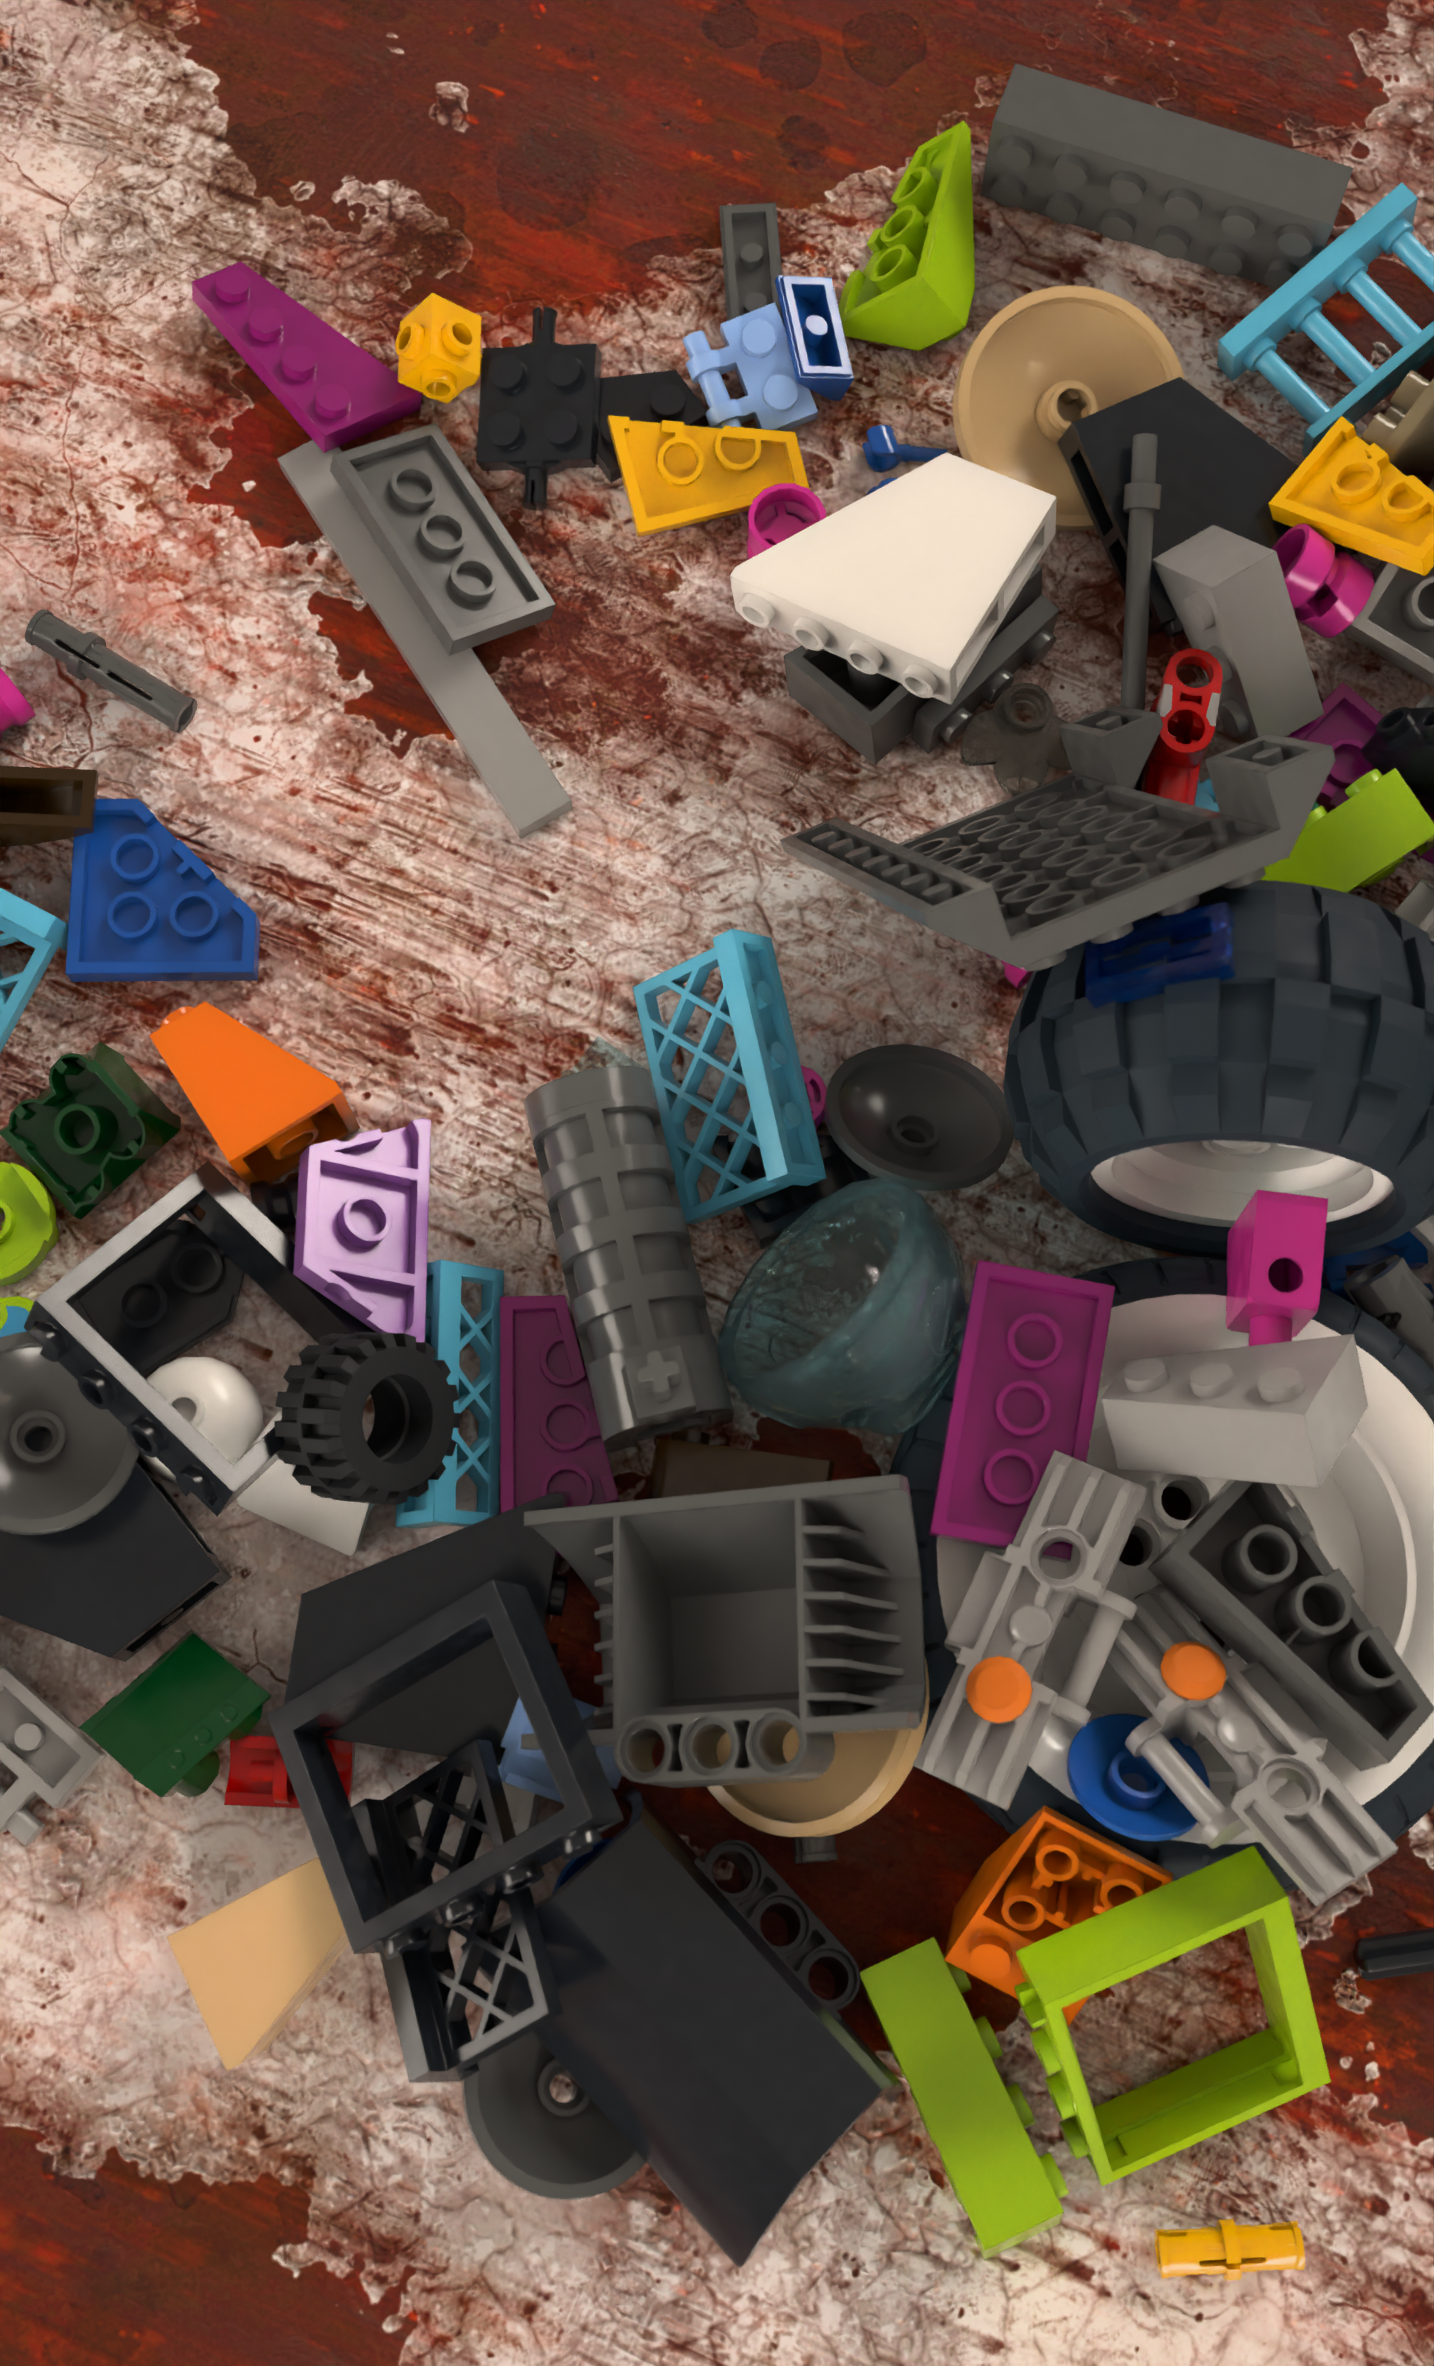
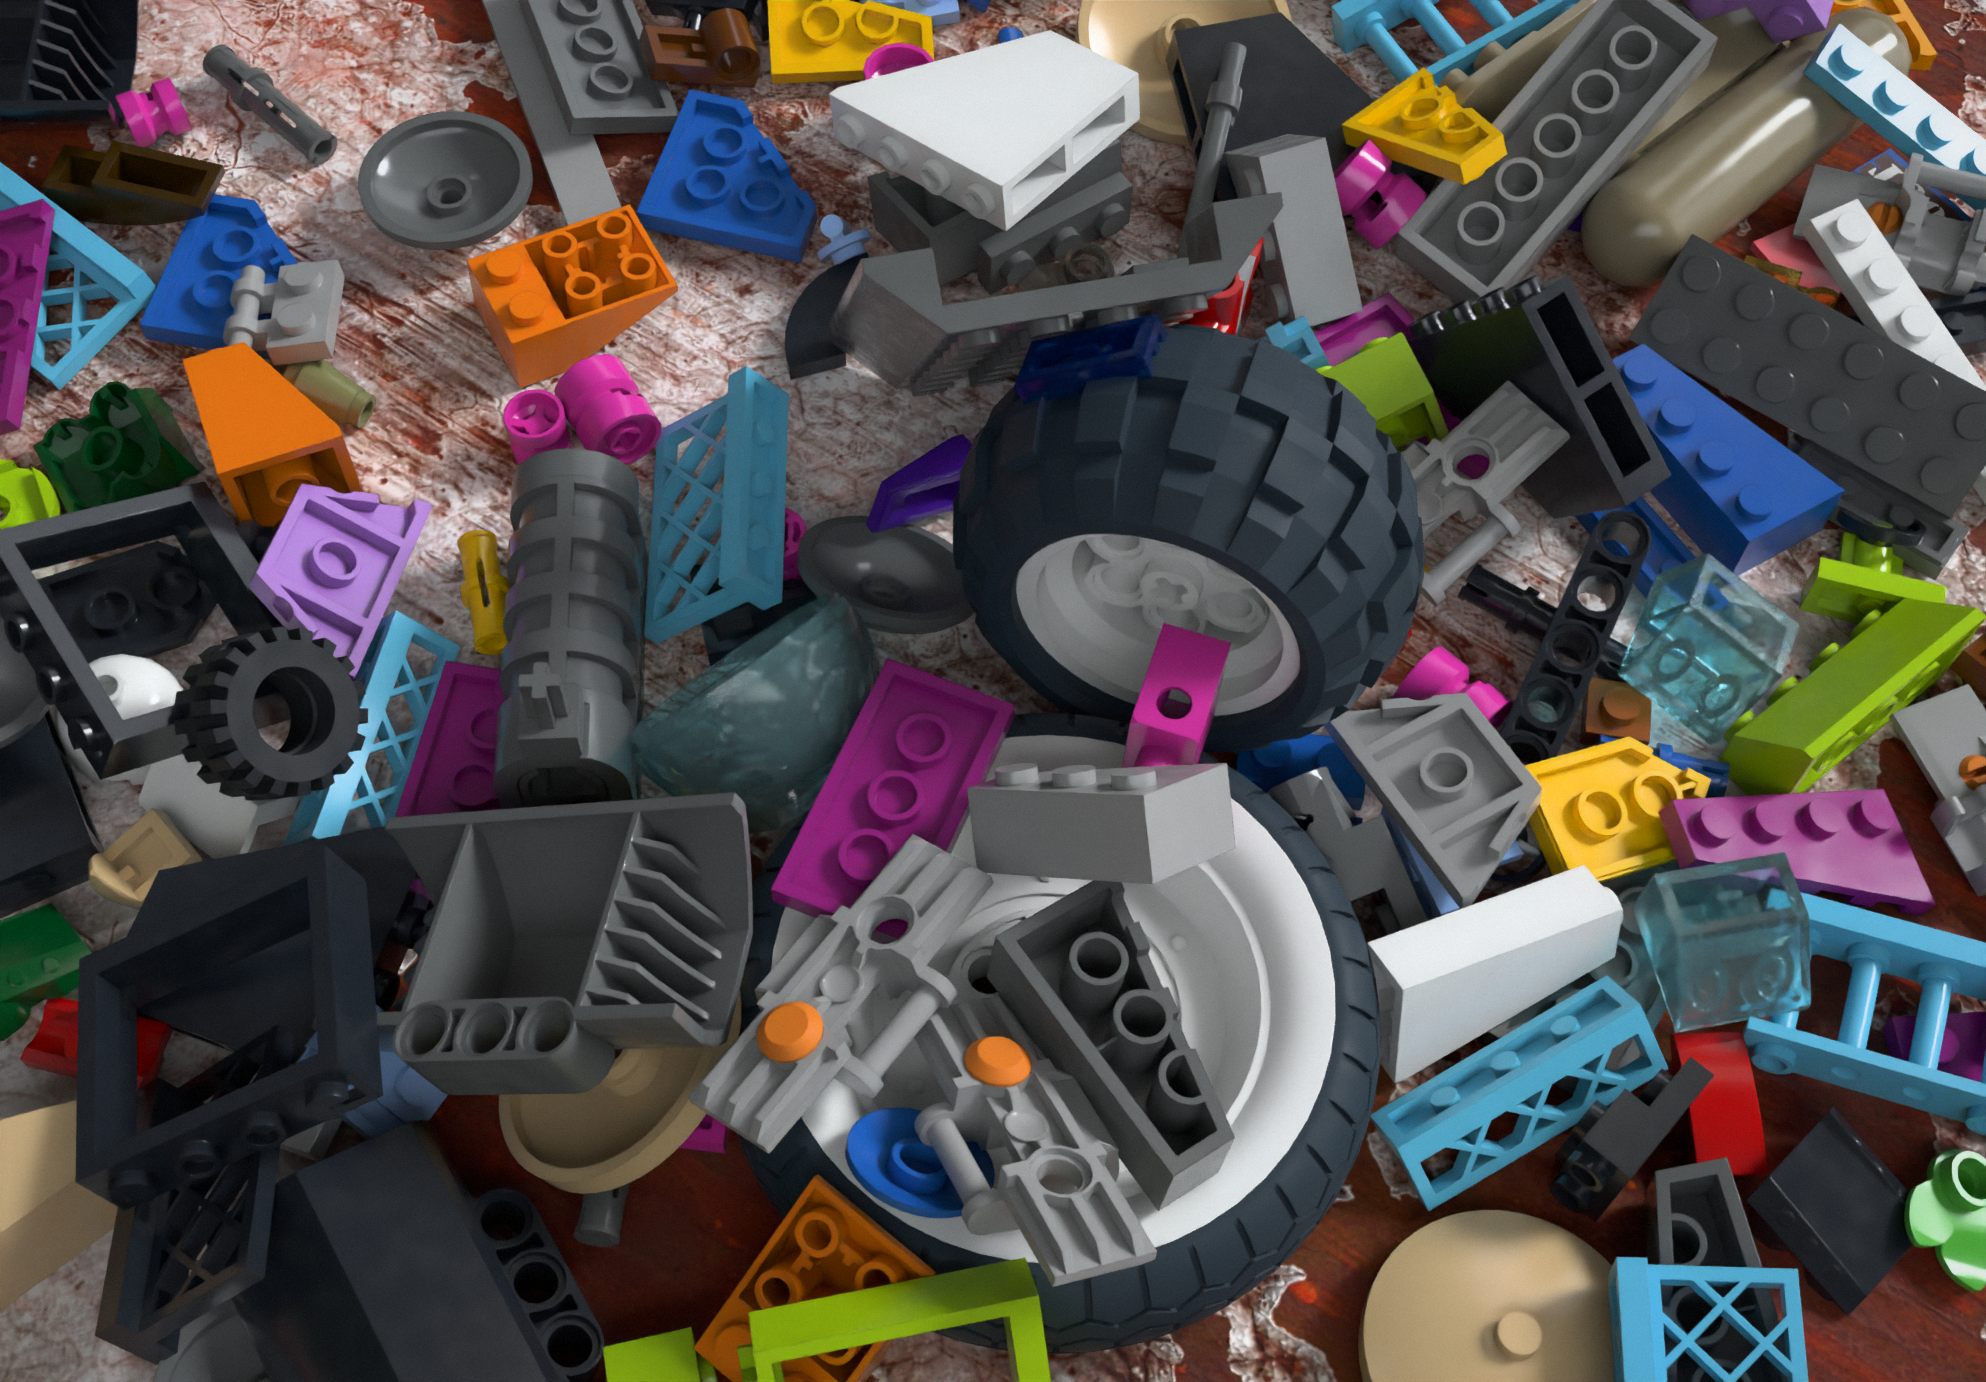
camera: 10 degrees right, 15 degrees down
none -> tan plate [88,808,203,909]
none -> light grey plate [223,259,345,366]
none -> olive cone [283,360,376,428]
none -> dark grey dish [358,111,533,250]
none -> yellow pin [457,529,511,655]
none -> orange slope [467,204,678,389]
none -> dark pink wheel [503,389,572,465]
none -> dark pink wheel [554,354,662,465]
none -> blue plate [636,89,817,263]
none -> reddish brown plate [639,8,760,88]
none -> black tile [785,252,869,380]
none -> light blue plate [817,214,872,265]
none -> dark purple slope [866,434,972,533]

